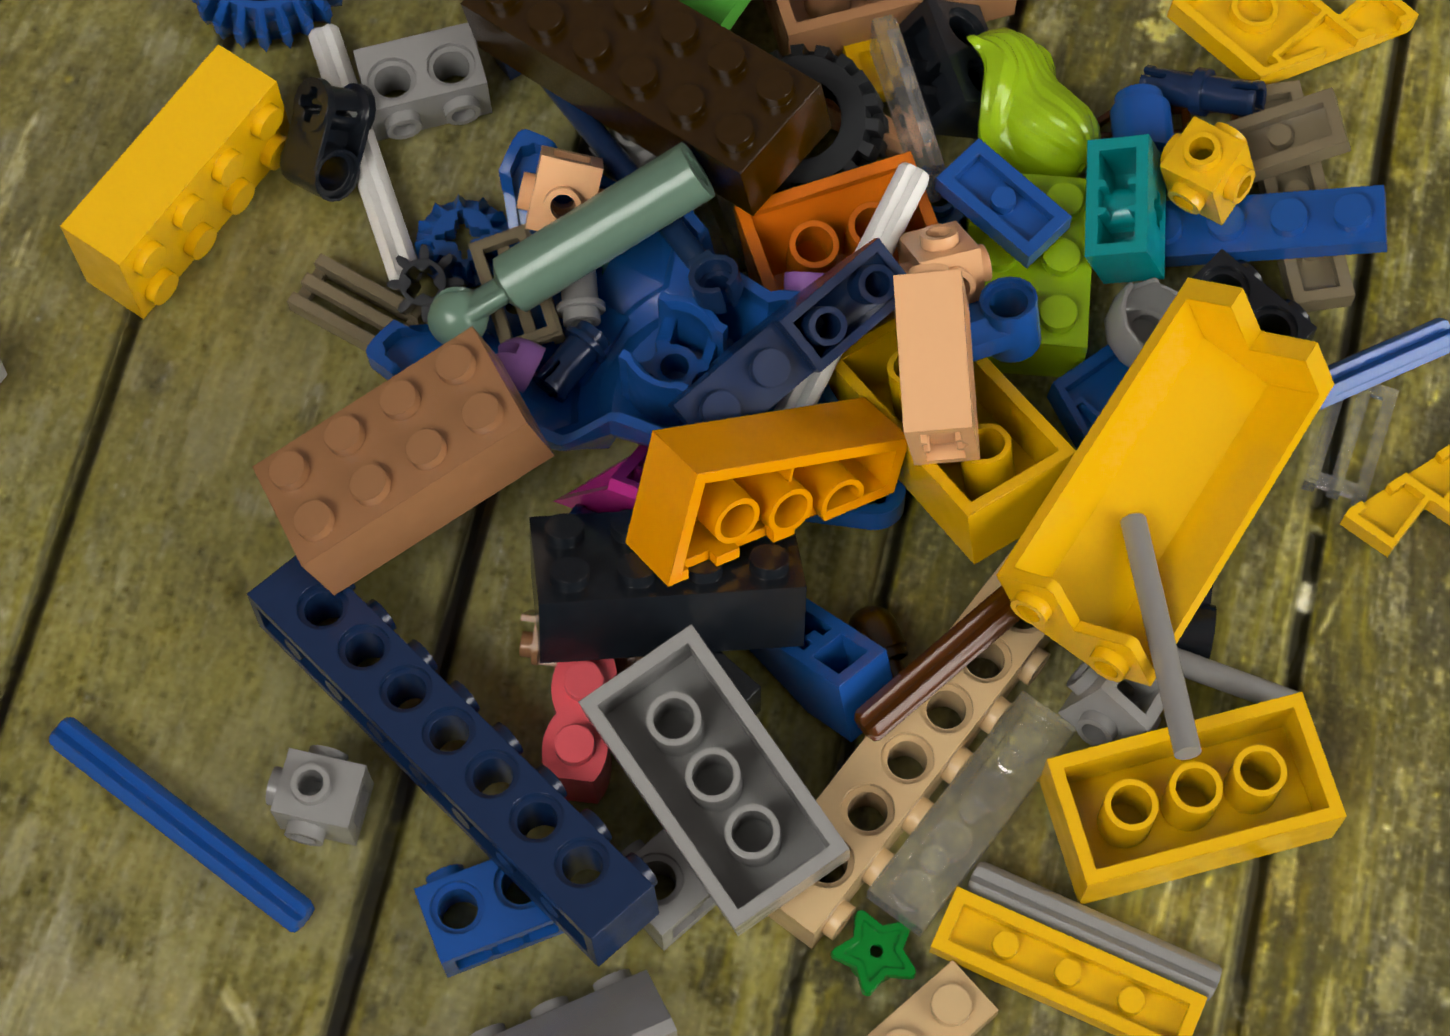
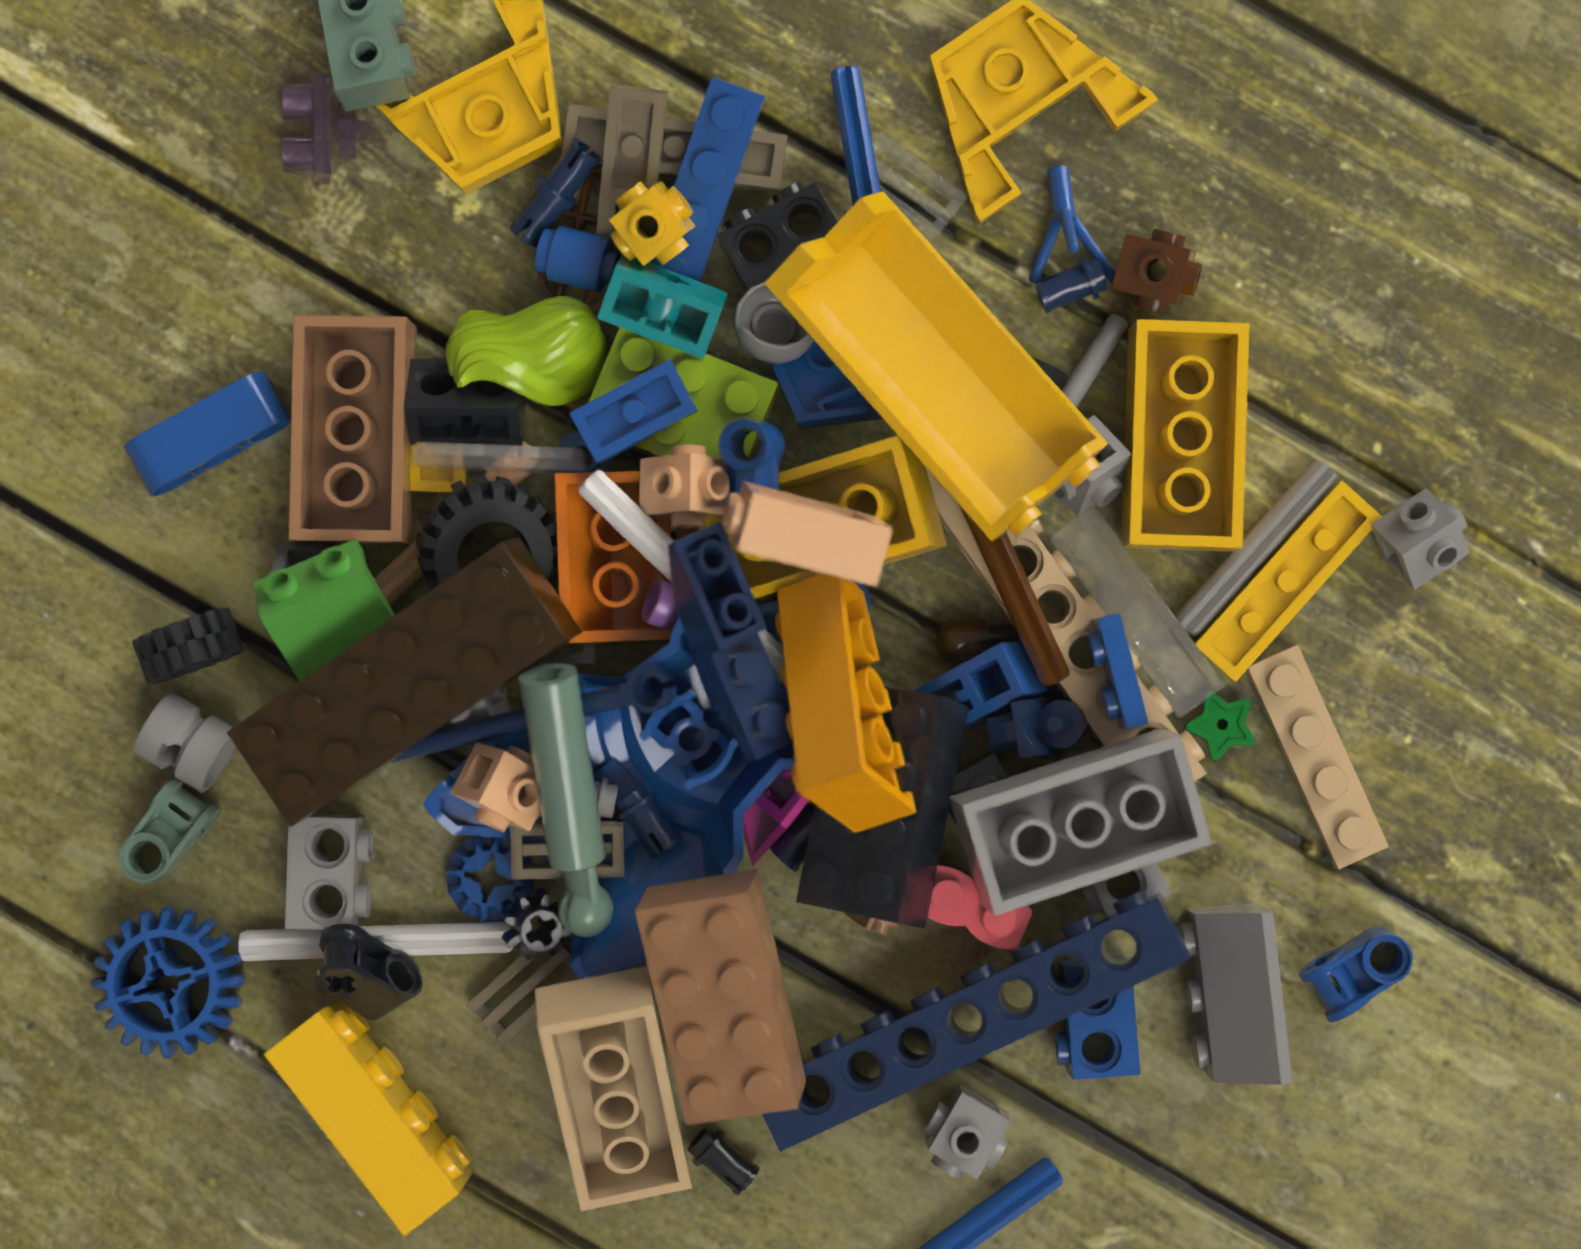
camera: 70 degrees left, 20 degrees up
medium lavender hinge [496,337,546,393] -> none
light grey bar [1120,513,1202,760] -> none
none -> tan brick [535,966,692,1211]
none -> black pin [687,1125,760,1195]
none -> dark blue hips [987,699,1087,758]
none -> blue plant [1029,166,1116,283]
none -> dark blue pin [1034,257,1108,314]
none -> blue plate [1086,613,1149,729]
none -> reddish brown brick [1111,229,1202,313]

